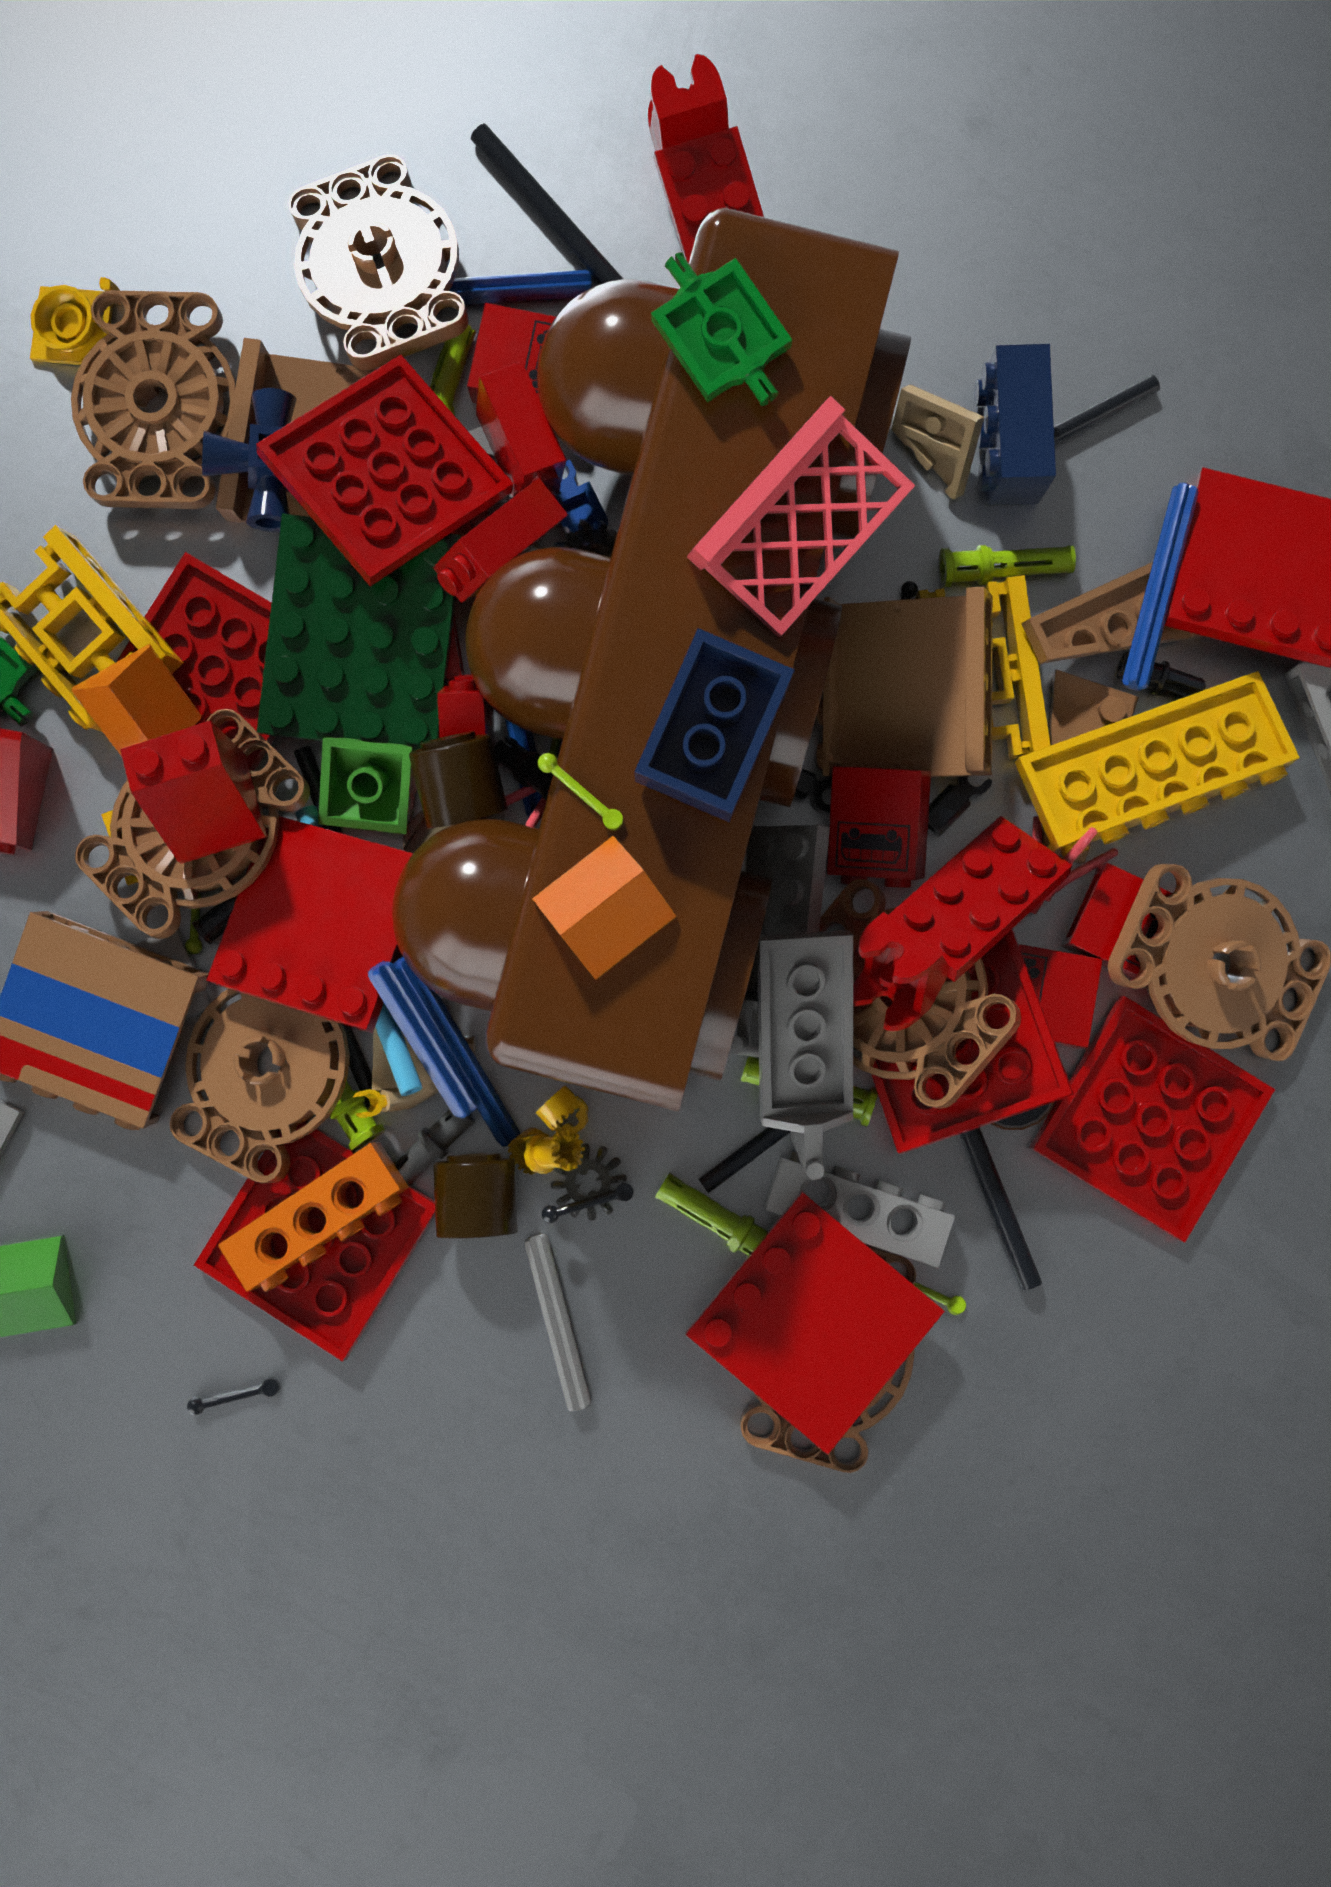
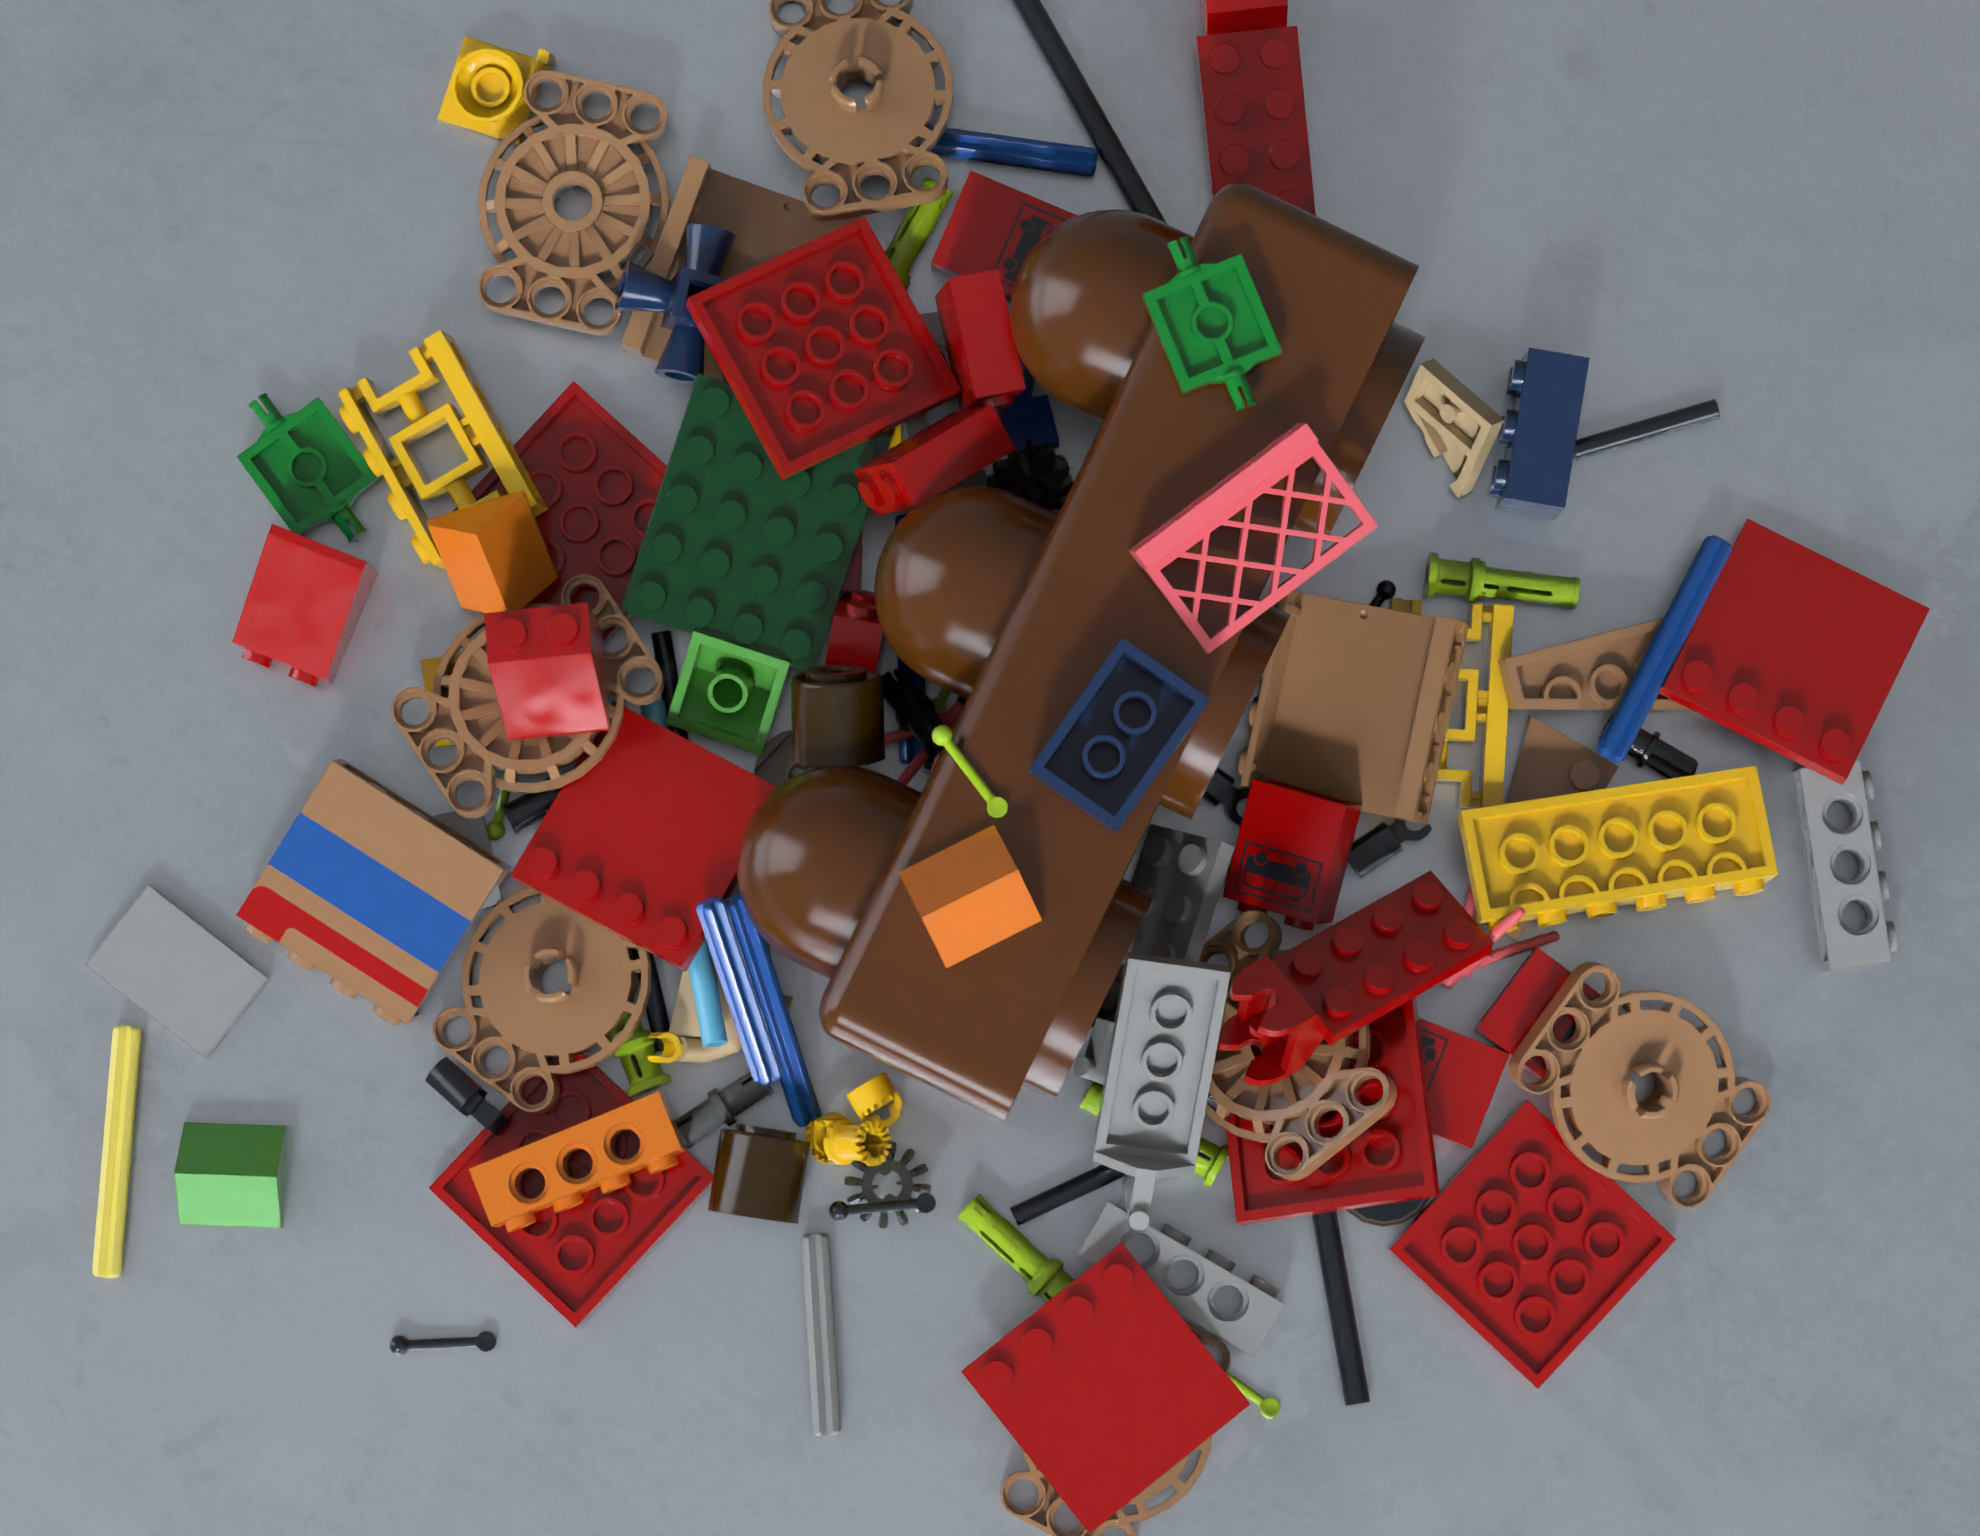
camera: 10 degrees right, 0 degrees up
none -> black bar [425,1057,510,1136]

